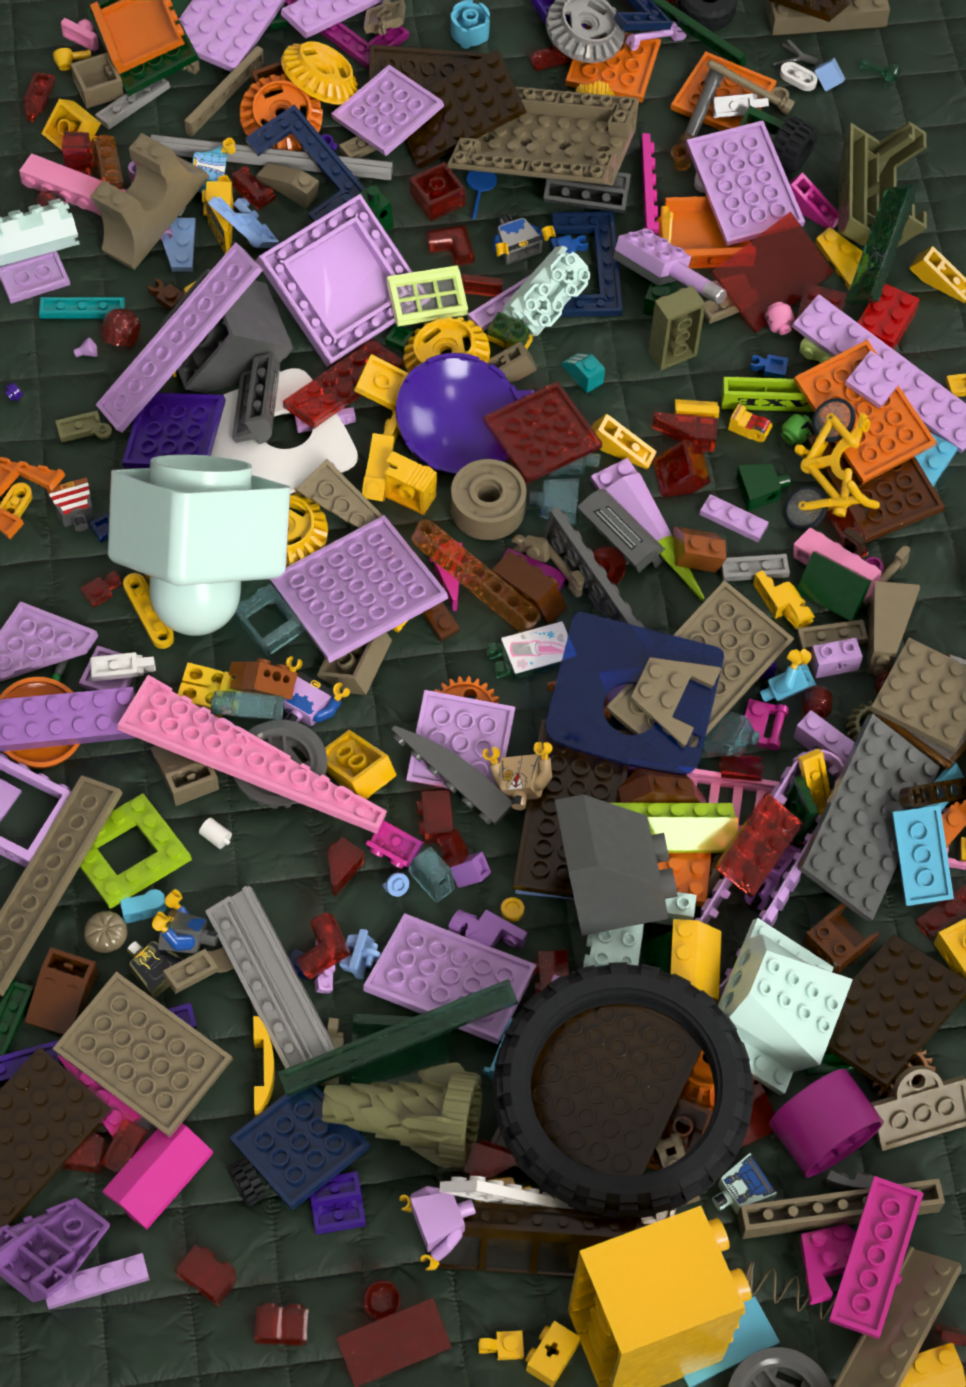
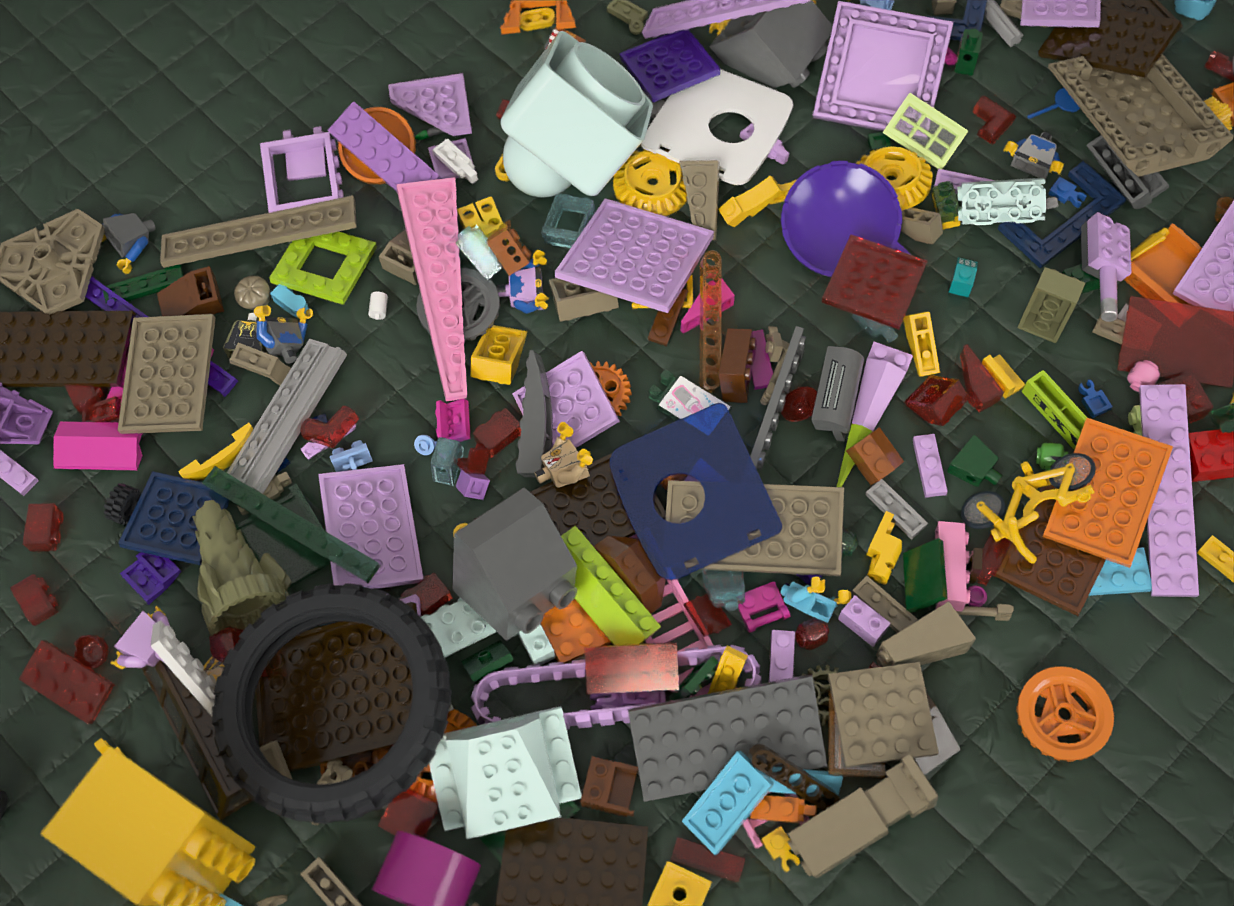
camera: 60 degrees right, 5 degrees up
dark grey brick [232,353,280,444] -> none
clear red plate [283,339,404,429] -> none
clear red slope [327,837,365,896] -> none
yellow plate [354,354,409,410] -> none
yellow piece [385,451,437,515] -> none
clear red brick [409,162,466,221] -> none
medium lavender plate [448,909,527,950] -> none
dark tan piece [451,459,526,540] -> none
clear red tile [461,274,503,297] -> none
clear light blue torso [529,478,579,525] -> none
dark tan wing [630,657,722,748] -> none
dark pink plate [641,133,659,234] -> none
yellow slope [671,919,721,1002] -> none
torso [712,1153,777,1214] -> none
yellow leg [728,404,772,442] -> none
lavender plate [845,350,906,409] -> none

